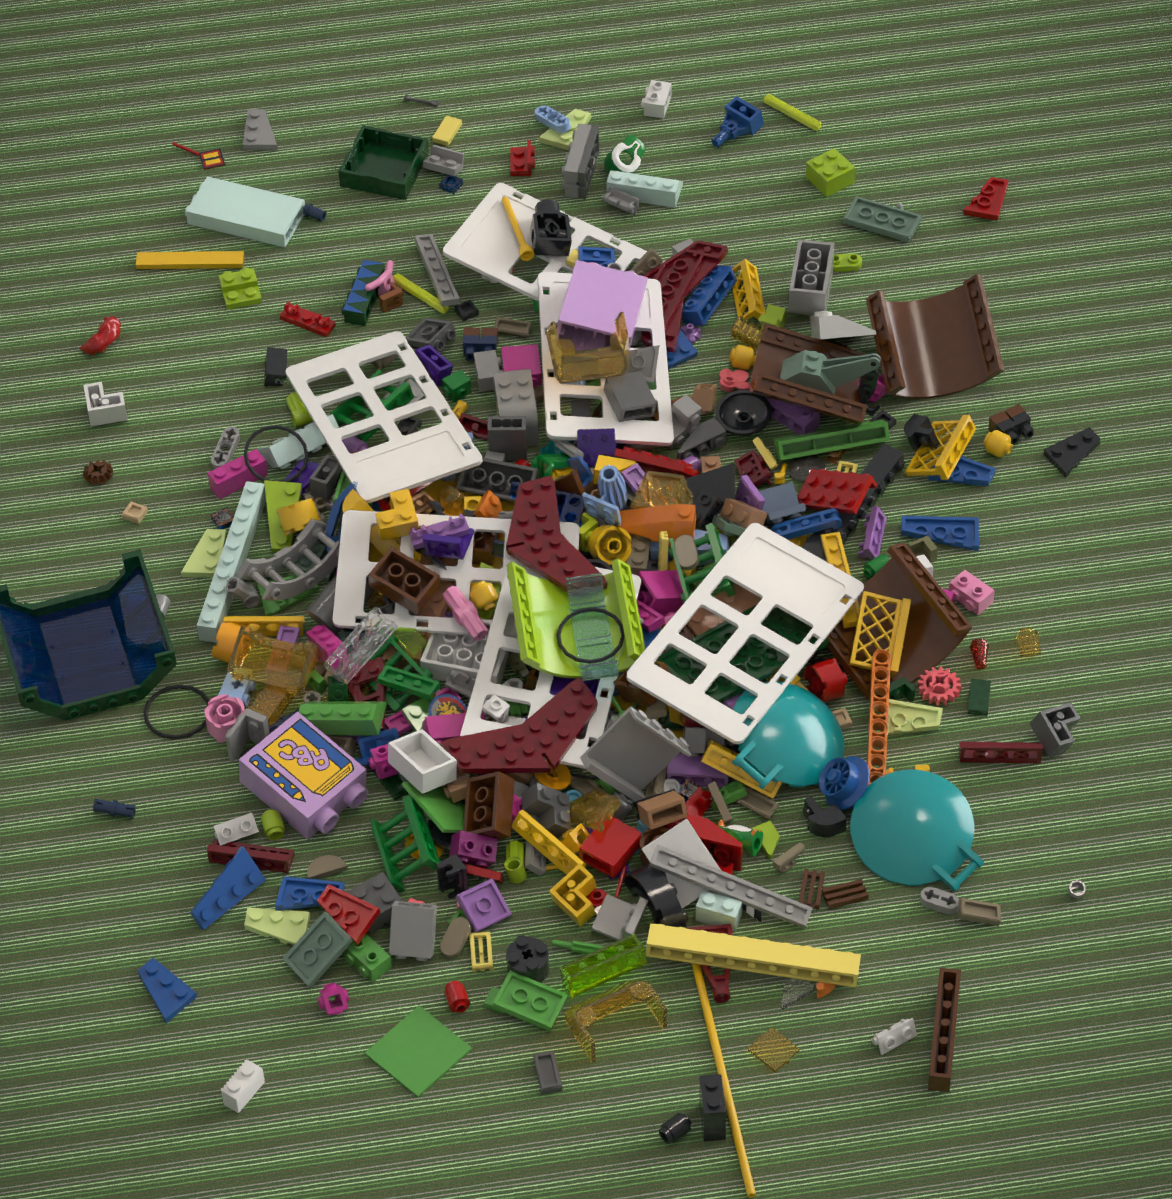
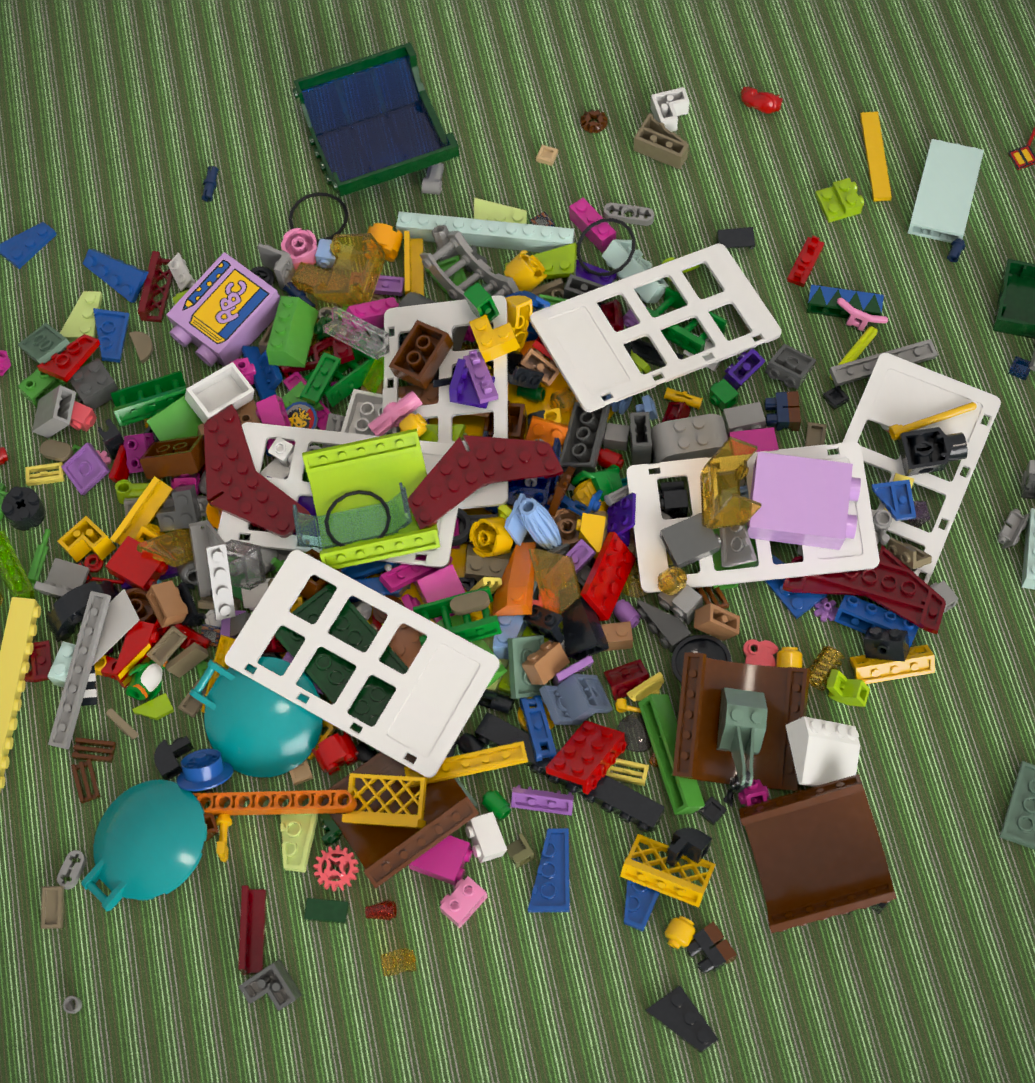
camera: 90 degrees right, 15 degrees up
dark orange bracket [379,282,404,313] -> none
light grey brick [789,239,834,316] -> none
lime plate [833,253,862,272] -> none
none -> dark tan tile [147,625,187,667]
none -> green brick [463,282,499,322]
none -> dark tan wedge [634,113,689,170]
none -> clear yellow head [658,566,687,596]
none -> black brick [863,627,910,662]

